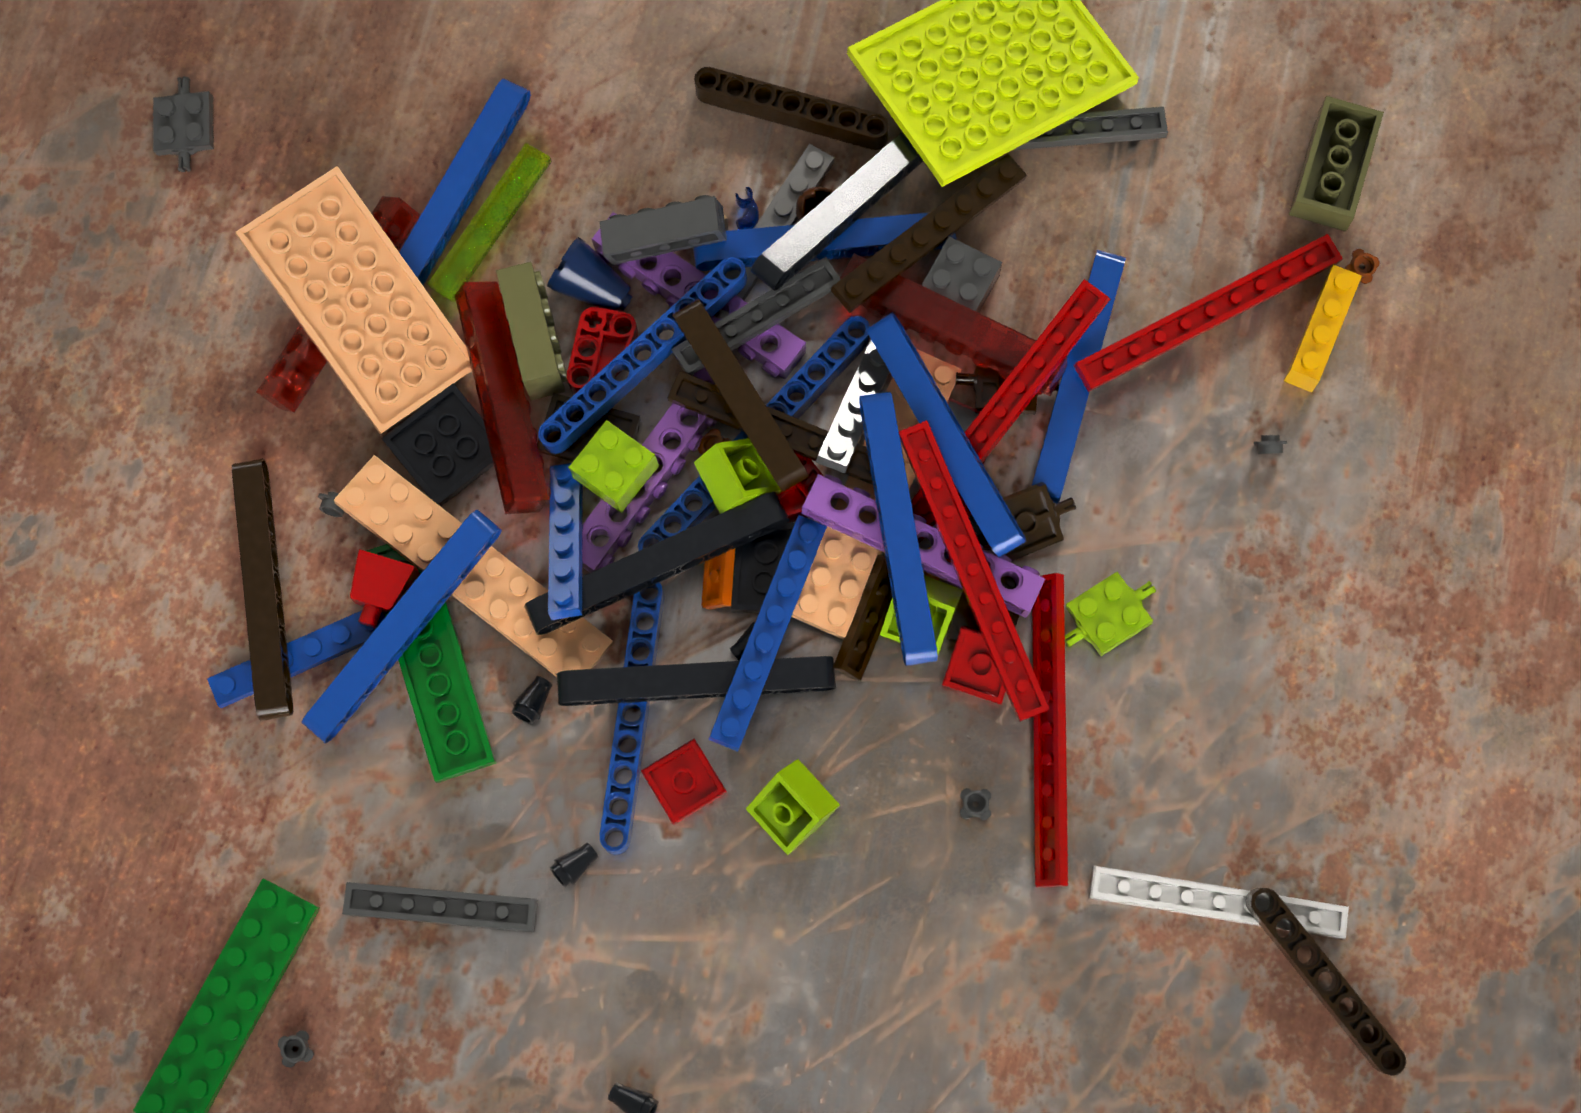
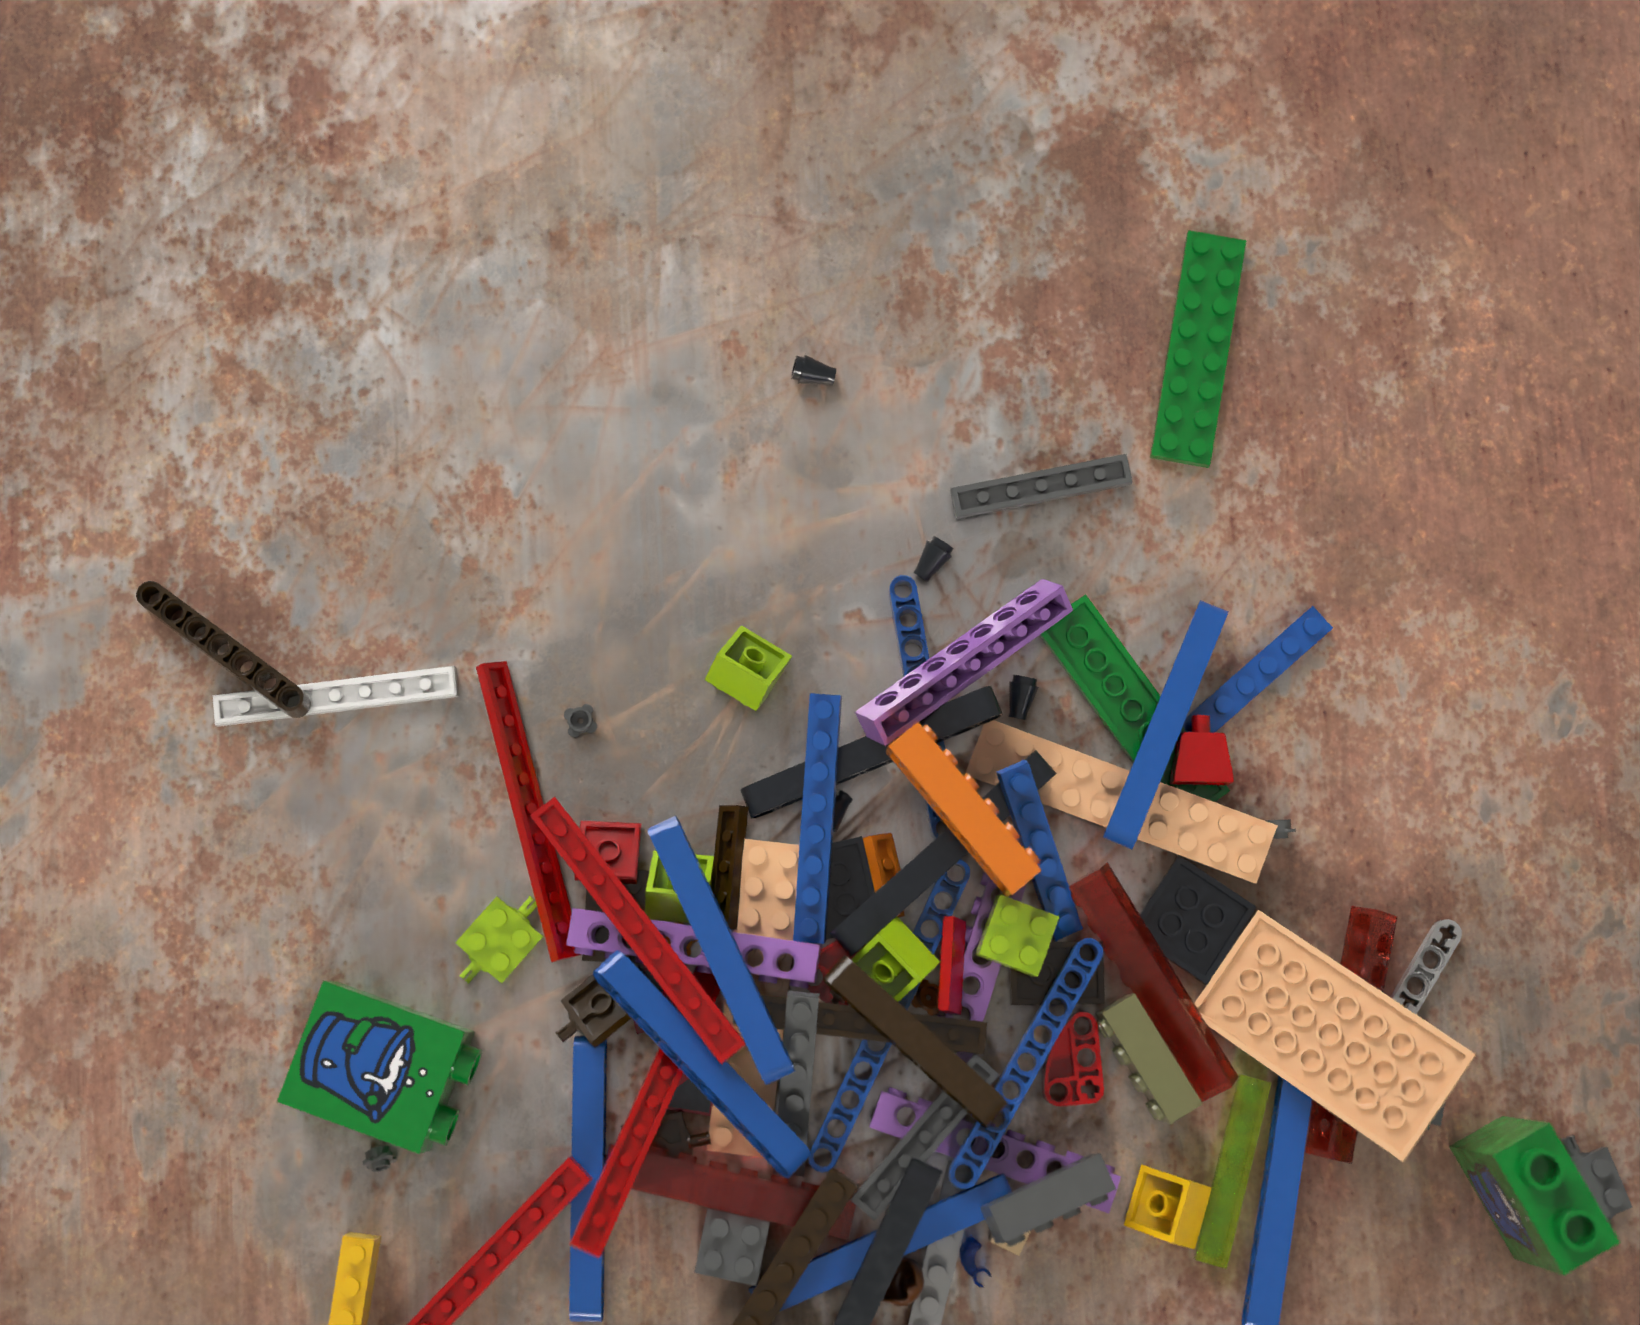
camera: 160 degrees right, 5 degrees up
dark brown beam [232,458,294,721] -> none
dark grey plate [278,1030,314,1068] -> none
dark blue cone [547,237,633,311] -> none
red tile [641,738,727,825] -> none
none -> green brick [276,980,482,1154]
none -> medium lavender brick [855,579,1073,746]
none -> orange brick [885,722,1041,897]
none -> red tile [938,916,966,1015]
none -> yellow slope [1124,1164,1212,1249]
none -> light grey beam [1390,919,1462,1015]
none -> green brick [1449,1116,1621,1276]

